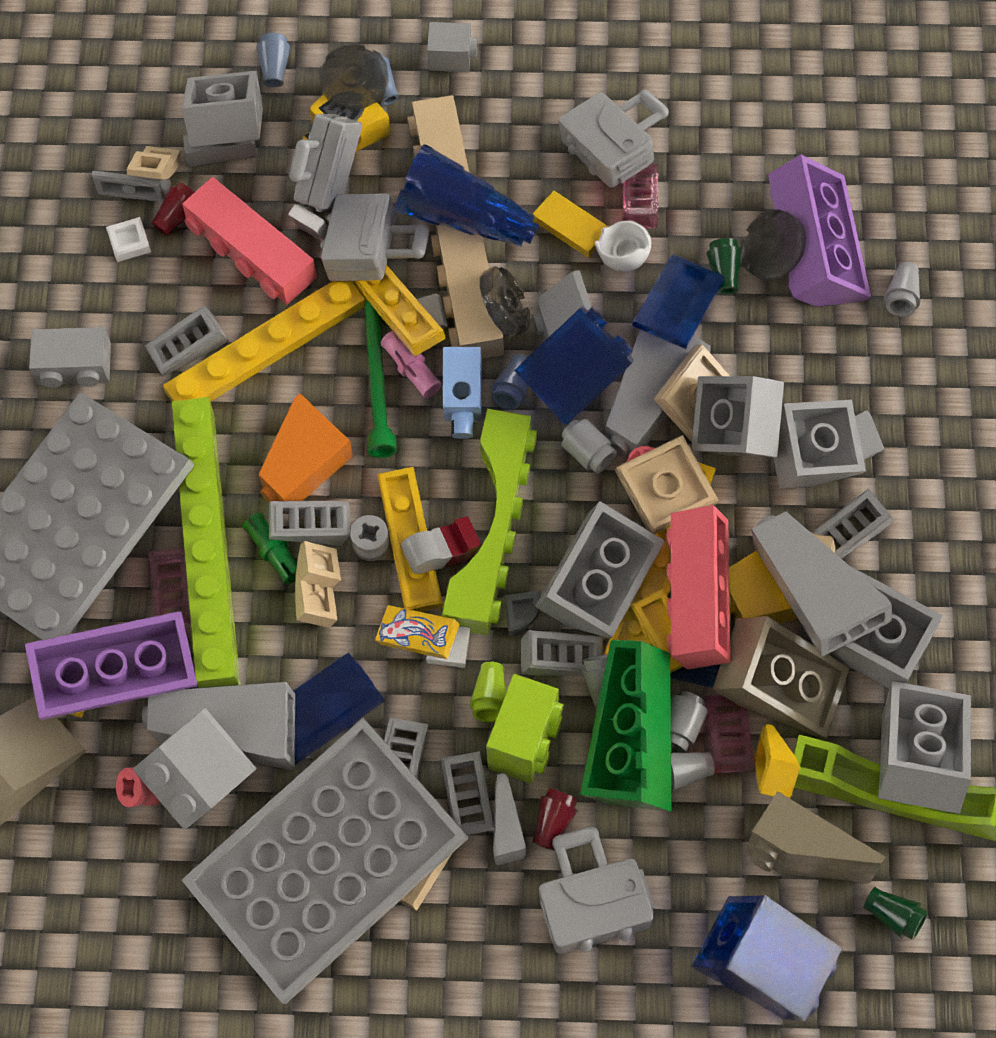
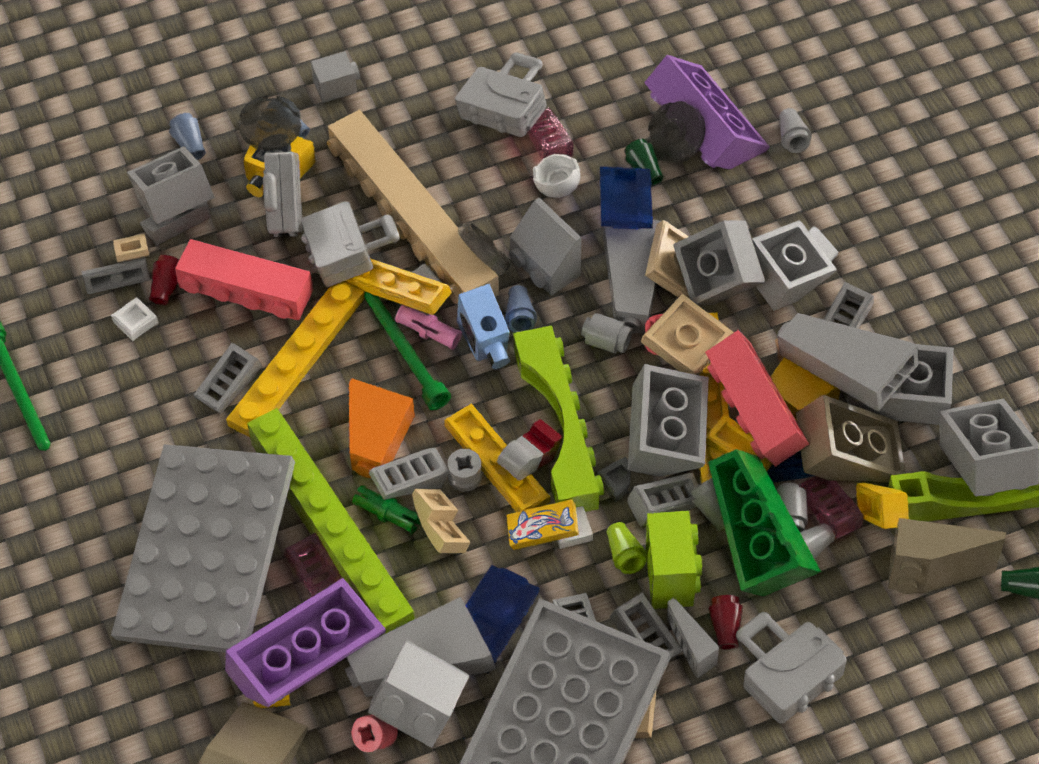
camera: 25 degrees left, 10 degrees down
light grey brick [29,327,111,388] -> none
white tile [288,205,328,241] -> none
clear blue cone [394,144,539,247] -> none
clear blue slope [514,305,634,425] -> none
yellow tile [532,190,608,258] -> none
clear blue slope [691,895,842,1022] -> none

